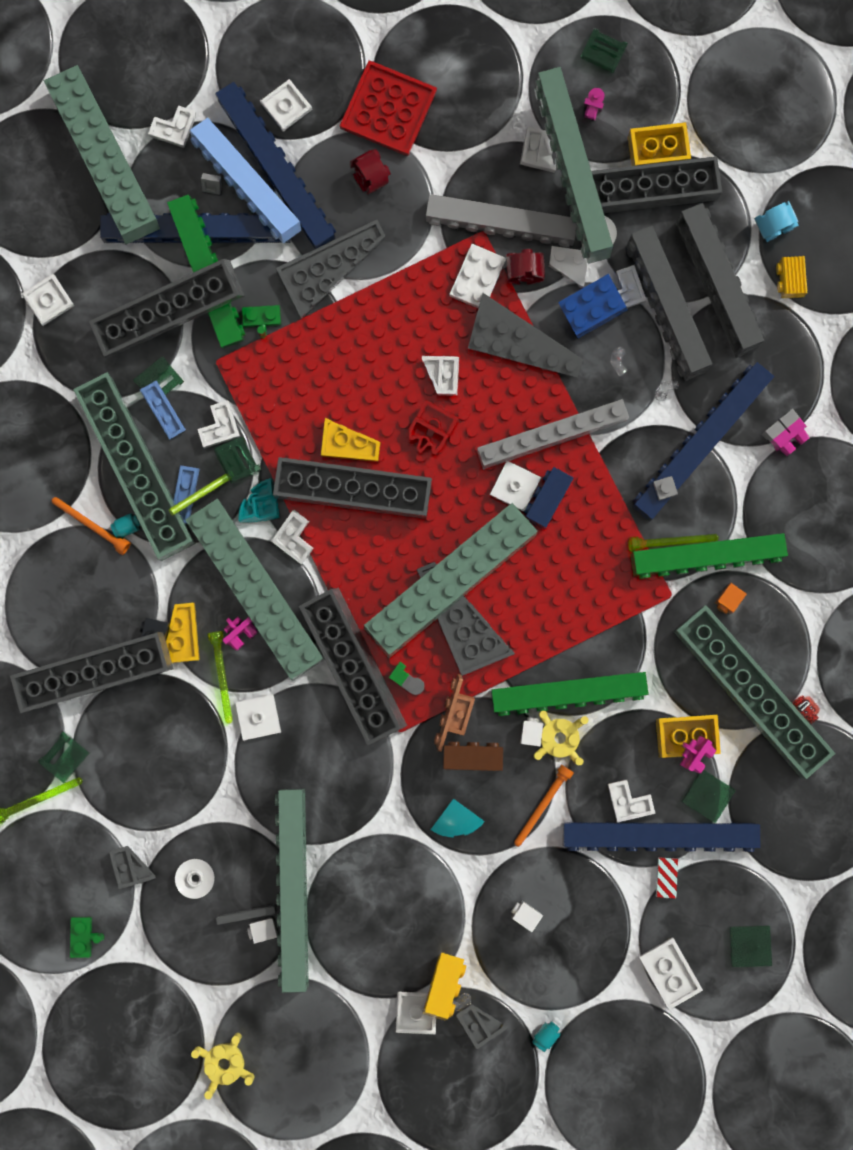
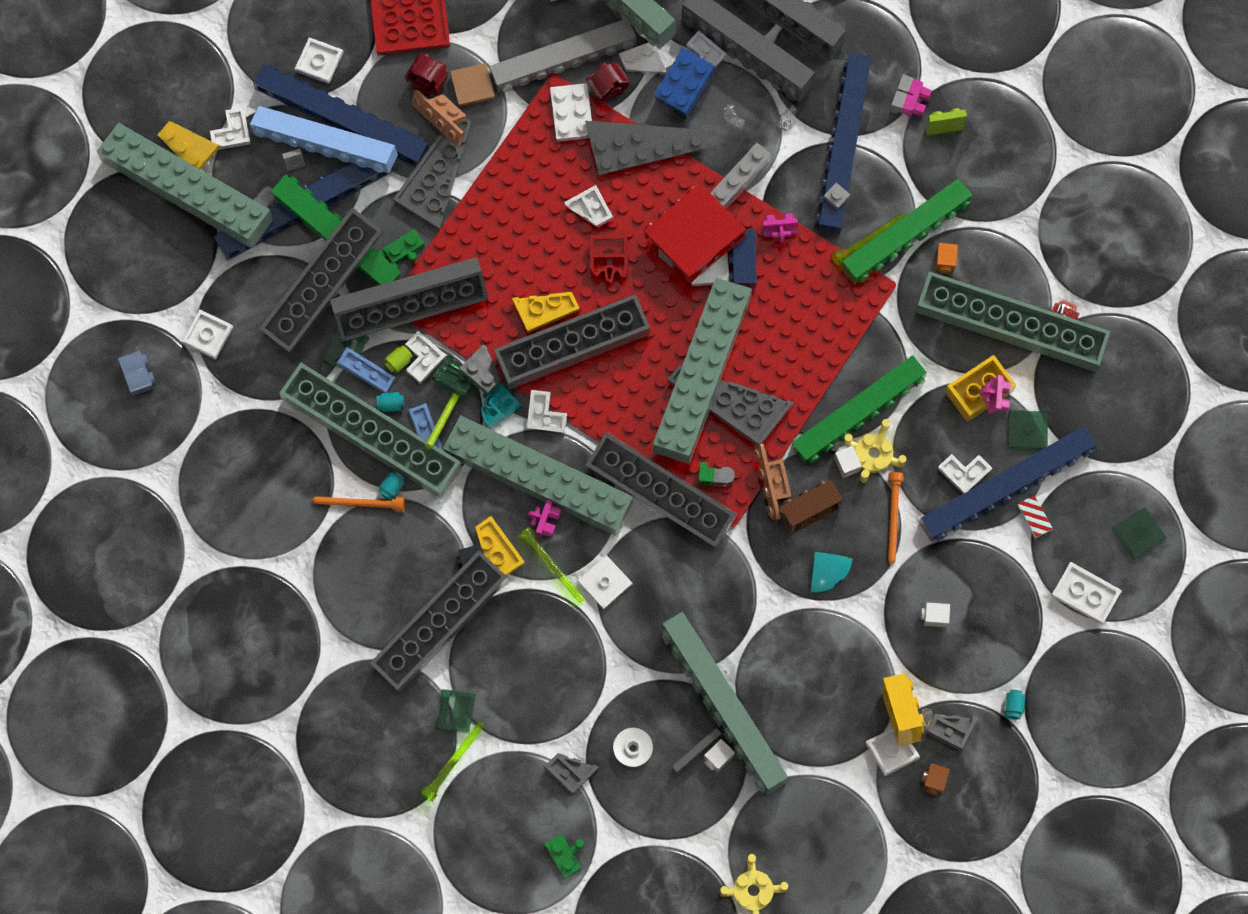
camera: 30 degrees left, 10 degrees down
none -> yellow wing [158,121,221,170]
none -> dark grey brick [330,257,488,342]
none -> teal brick [377,392,405,413]
none -> lime brick [384,345,413,373]
none -> nougat bracket [412,90,466,147]
none -> medium nougat tile [450,63,495,107]
none -> wing [459,345,501,395]
none -> red panel [644,183,746,284]
none -> dark pink hips [763,213,798,243]
none -> dark orange brick [921,763,950,796]
none -> lime tile [925,108,967,136]

